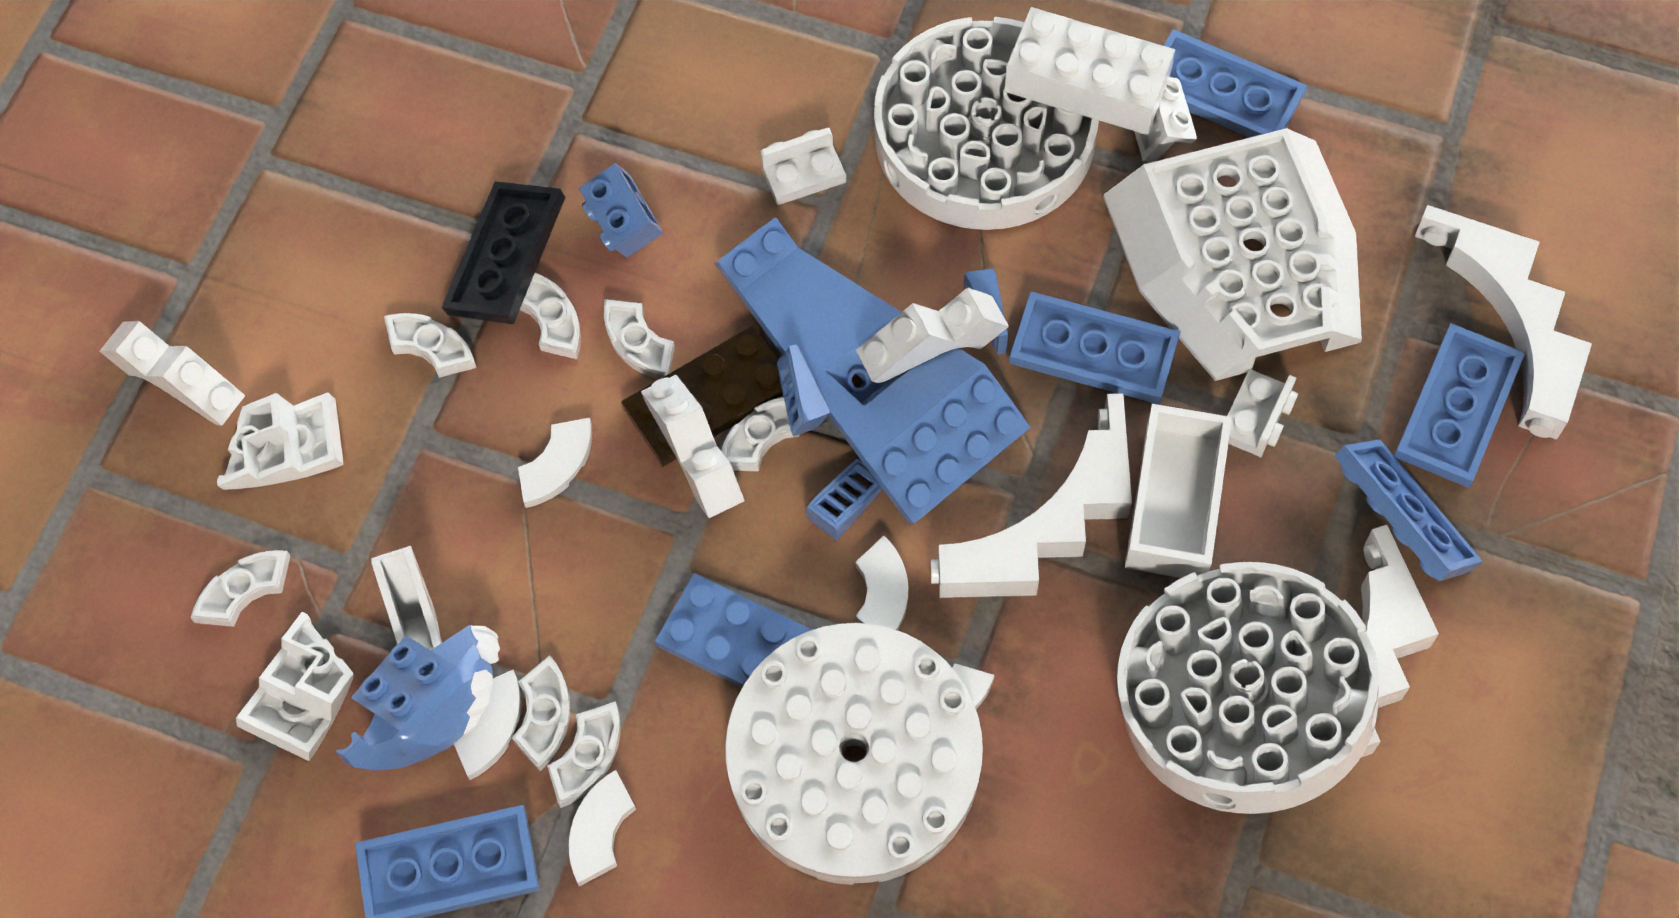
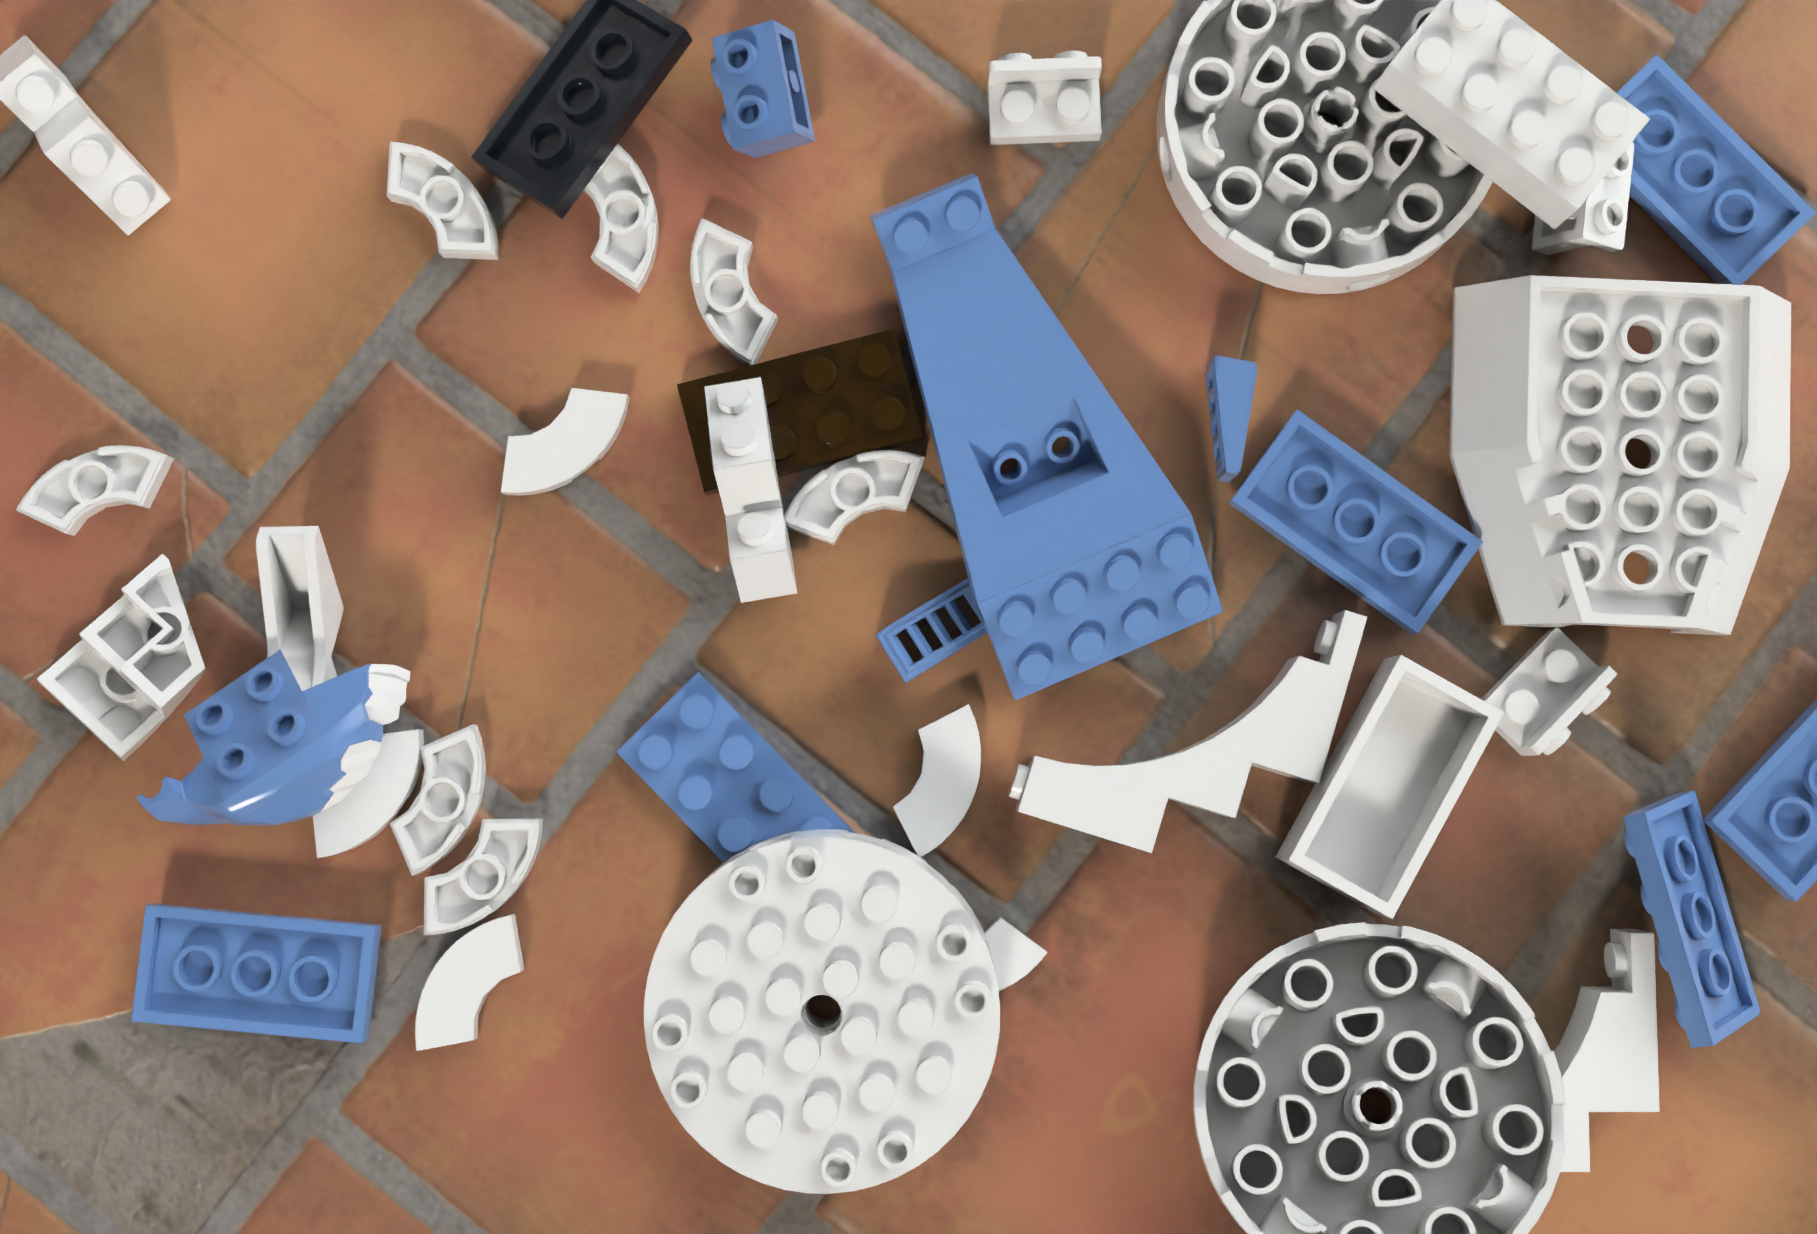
camera: 15 degrees right, 20 degrees up
white slope [217,393,344,490] -> none
medium blue slope [777,344,830,436] -> none
white arch [856,288,1009,383] -> none

